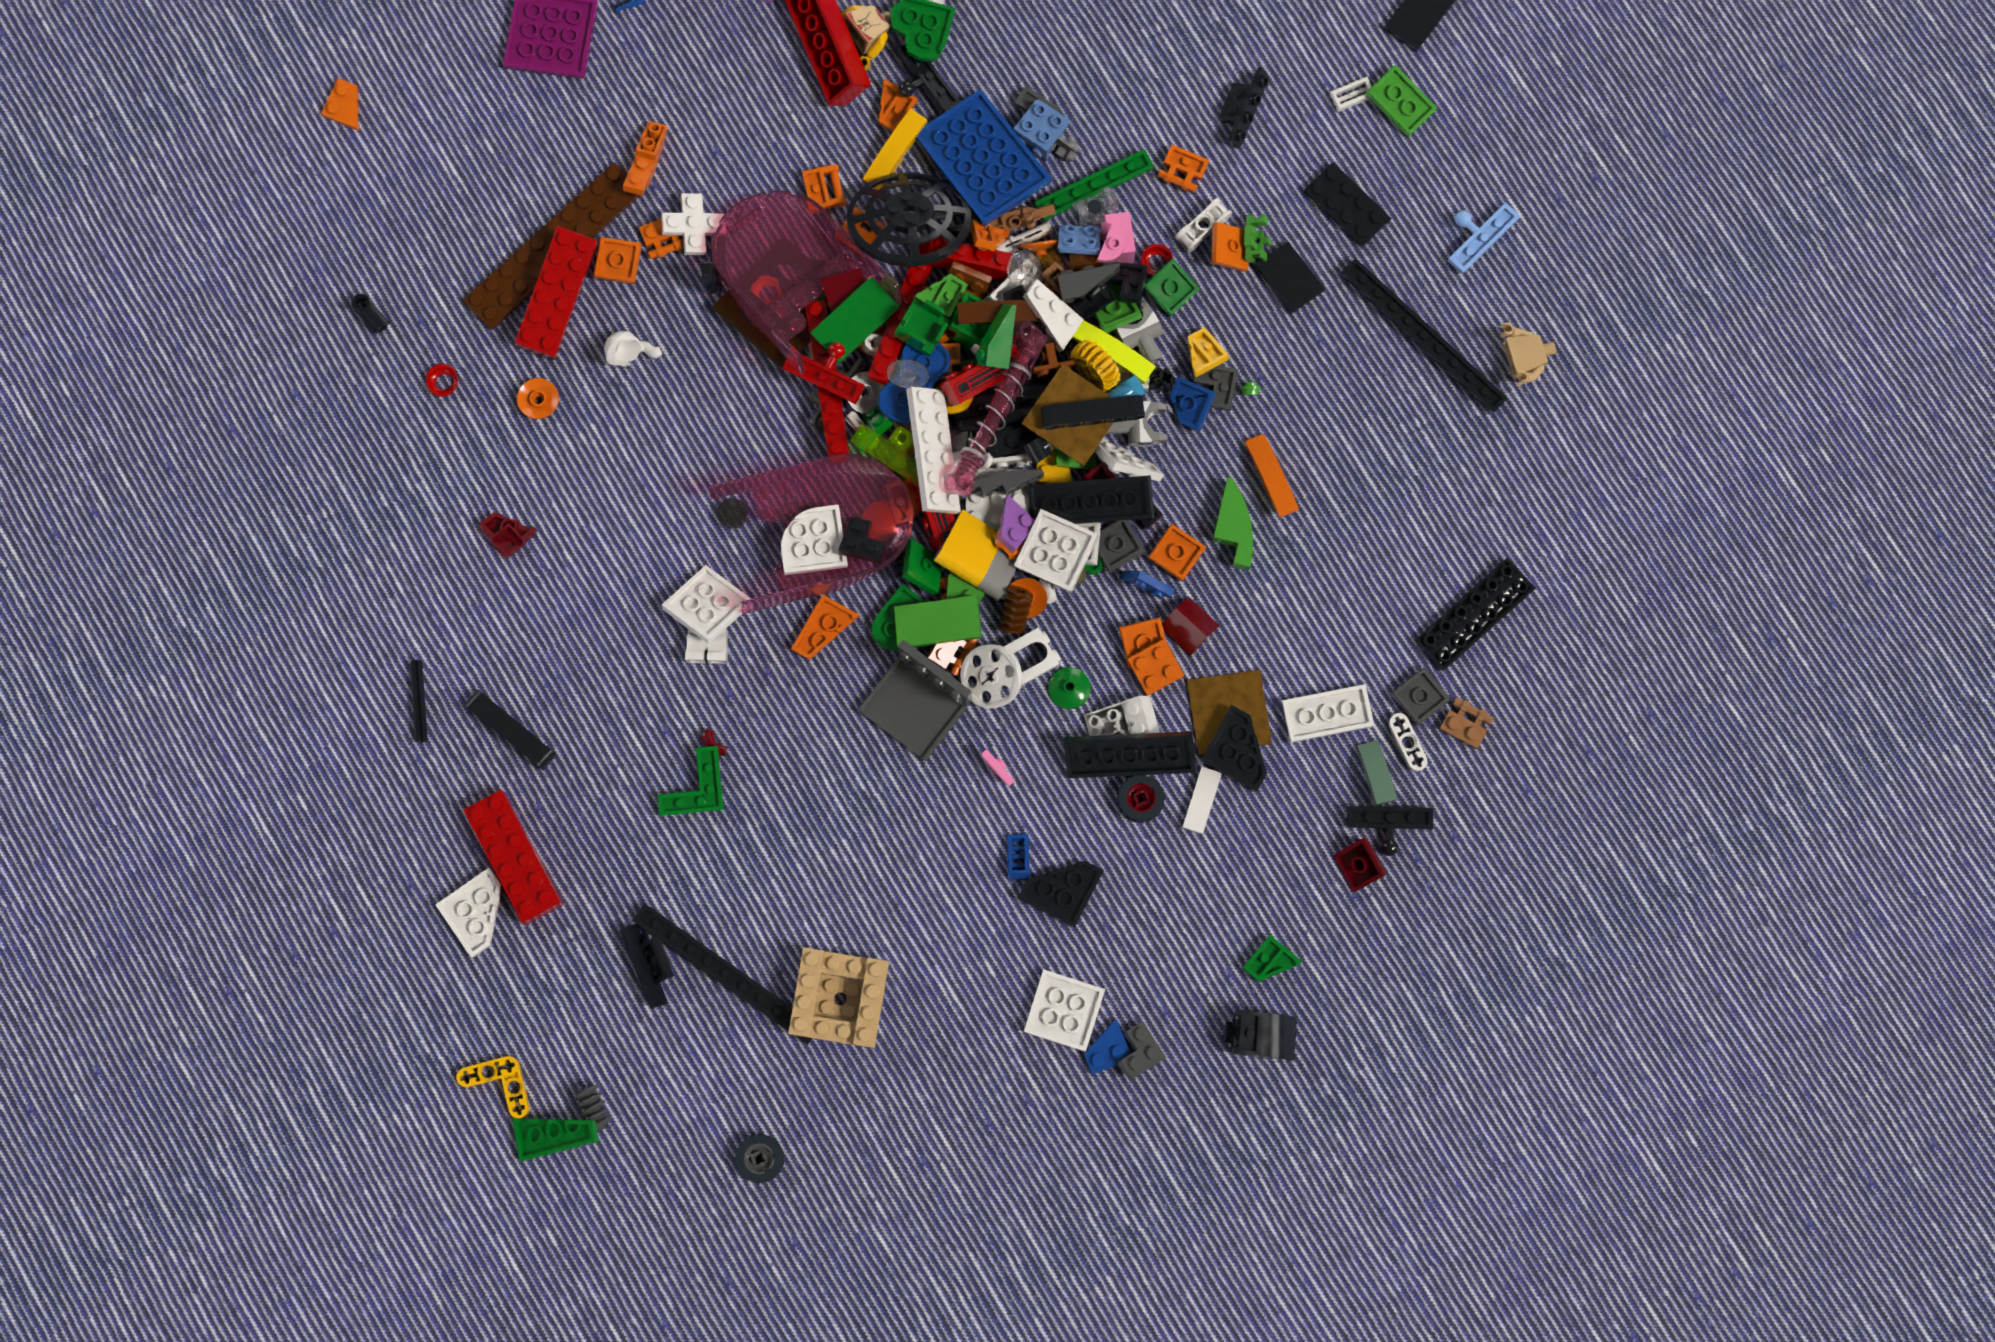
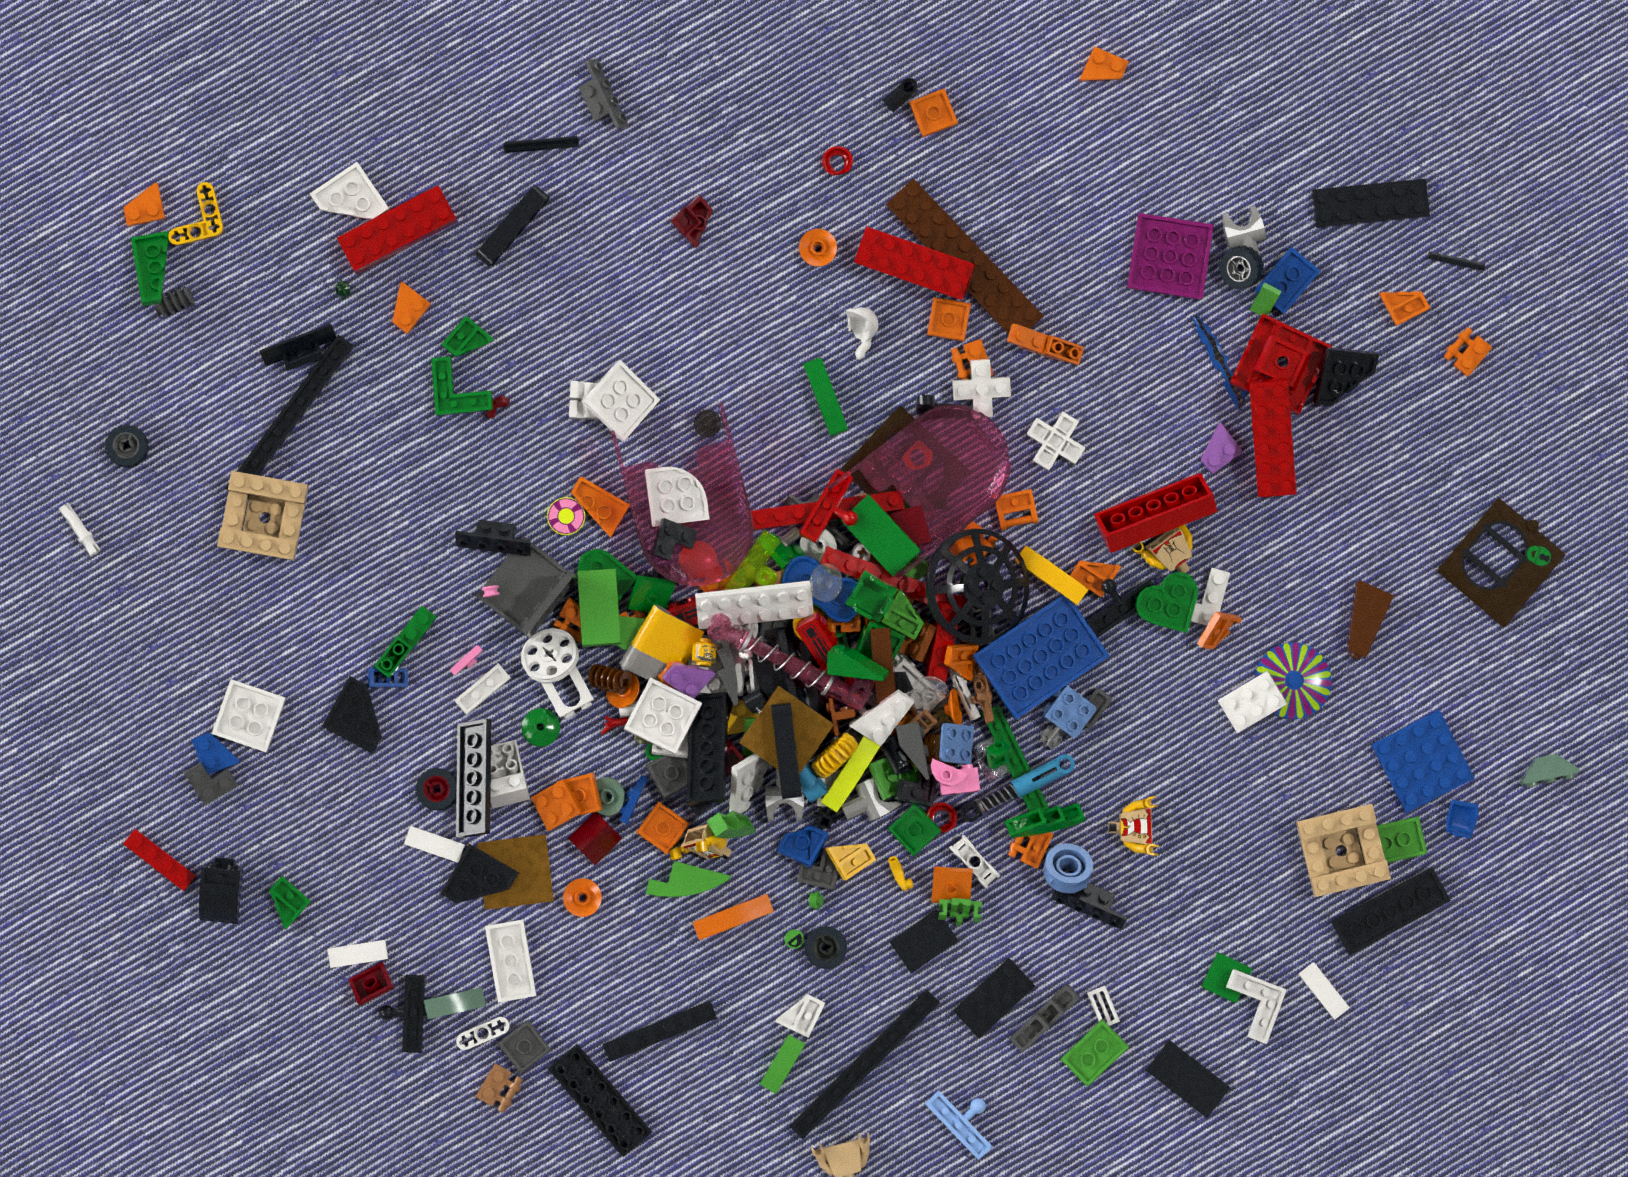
camera: 85 degrees right, 5 degrees up
none -> white pin [59,503,101,557]
none -> orange wing [123,183,165,227]
none -> red plate [123,829,196,891]
none -> white tile [328,940,388,968]
none -> dark green plate [335,279,351,300]
none -> green slope [374,605,437,678]
none -> orange wing [392,282,431,334]
none -> green wing [441,316,494,358]
none -> white tile [454,663,511,715]
none -> black bracket [455,520,532,556]
none -> bright pink bush [482,585,500,598]
none -> tile [547,497,585,536]
none -> orange dish [563,878,602,917]
none -> dark grey bracket [579,59,629,129]
none -> sand green dish [596,777,625,816]
none -> red bar [601,716,628,735]
none -> black plate [602,1001,717,1062]
none -> torso [670,824,731,860]
none -> yellow head [691,638,717,667]
none -> bright green slope [707,811,756,838]
none -> bright green slope [760,1034,805,1094]
none -> white wing [775,995,825,1038]
none -> bright green tile [785,929,804,949]
none -> green slope [803,357,848,437]
none -> black wheel [805,926,847,969]
none -> yellow arm [888,856,914,892]
none -> orange plate [909,88,958,138]
none -> piece [961,754,1075,822]
none -> green bracket [986,740,1012,770]
none -> green slope [1004,803,1086,838]
none -> dark grey slope [1009,983,1080,1053]
none -> white plate [1026,412,1085,471]
none -> medium blue piece [1043,843,1093,894]
none -> torso [1108,796,1160,856]

